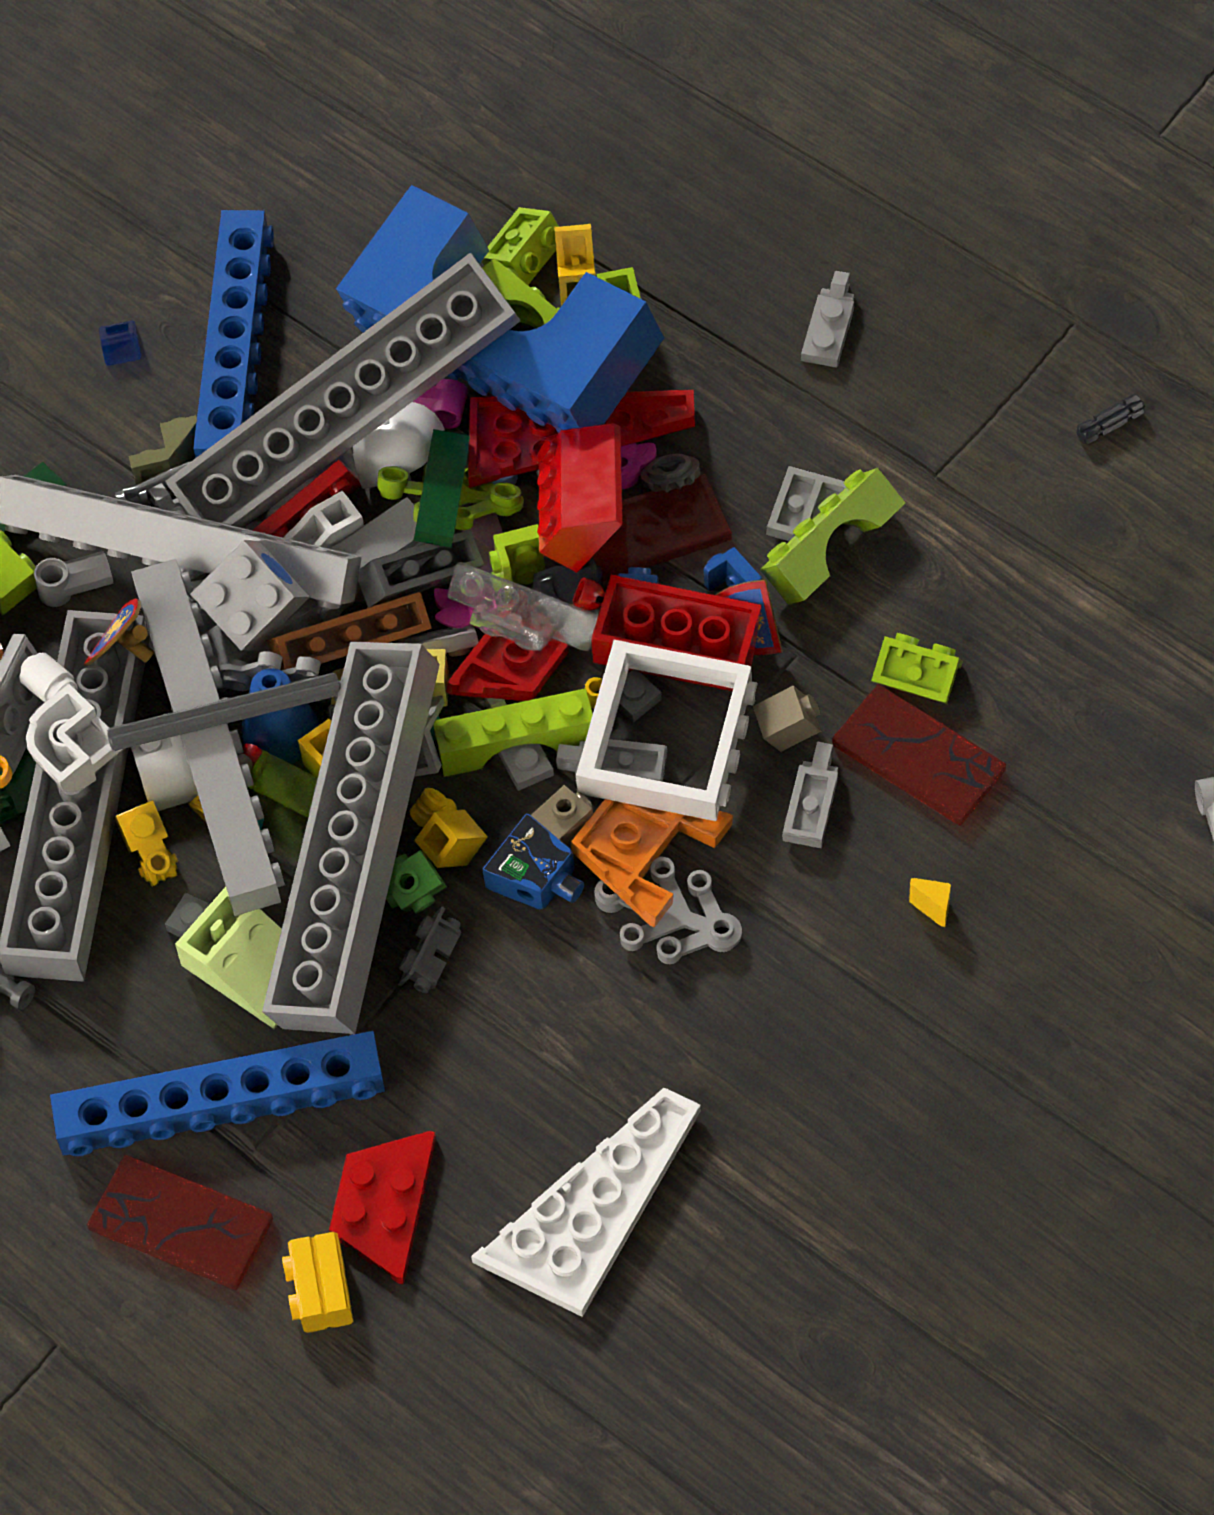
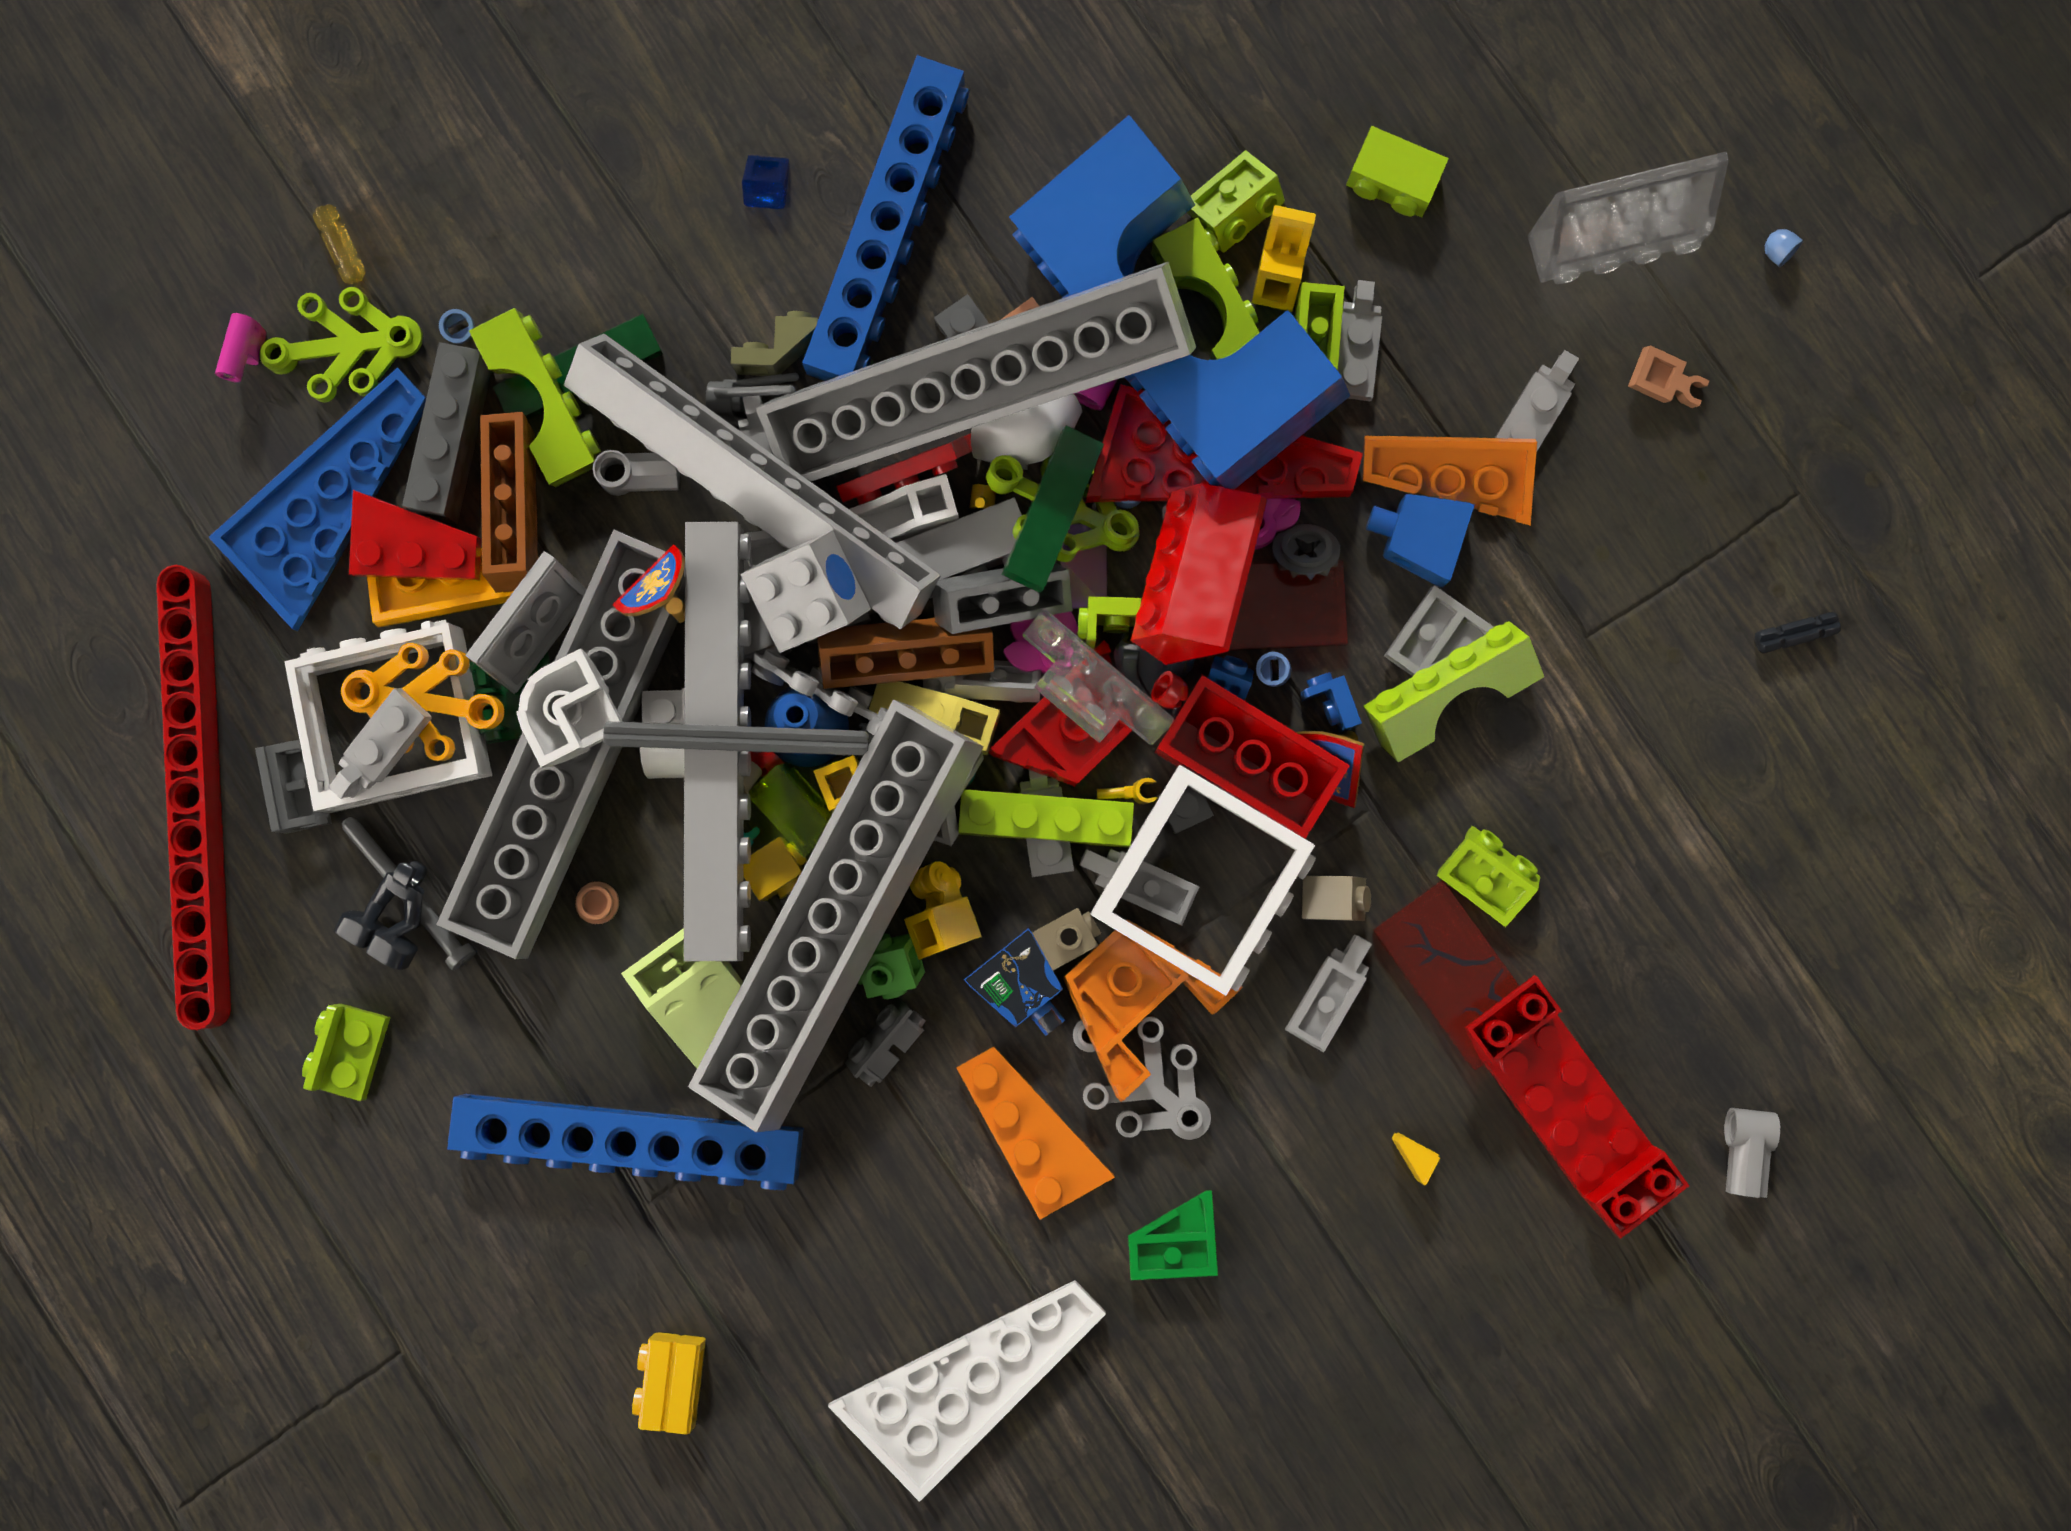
camera: 15 degrees right, 25 degrees up
white brick [20,653,78,703] -> none
clear red tile [87,1155,273,1291] -> none
yellow brick [114,800,178,887] -> none
dark grey plate [165,892,210,938] -> none
red wing [329,1131,436,1284] -> none
none -> nougat plate [575,882,619,924]
none -> yellow brick [743,837,807,902]
none -> orange wing [957,1046,1115,1220]
none -> yellow hand [969,484,996,509]
none -> green wing [1128,1190,1218,1281]
none -> medium blue hinge [1256,652,1291,687]
none -> light grey hinge [1338,280,1382,401]
none -> lime brick [1346,126,1449,217]
none -> orange wing [1362,436,1537,526]
none -> blue torso [1366,494,1475,588]
none -> red slope [1465,975,1689,1239]
none -> clear slope [1528,152,1729,284]
none -> nougat plate [1628,345,1709,408]
none -> medium blue hinge [1765,229,1803,267]

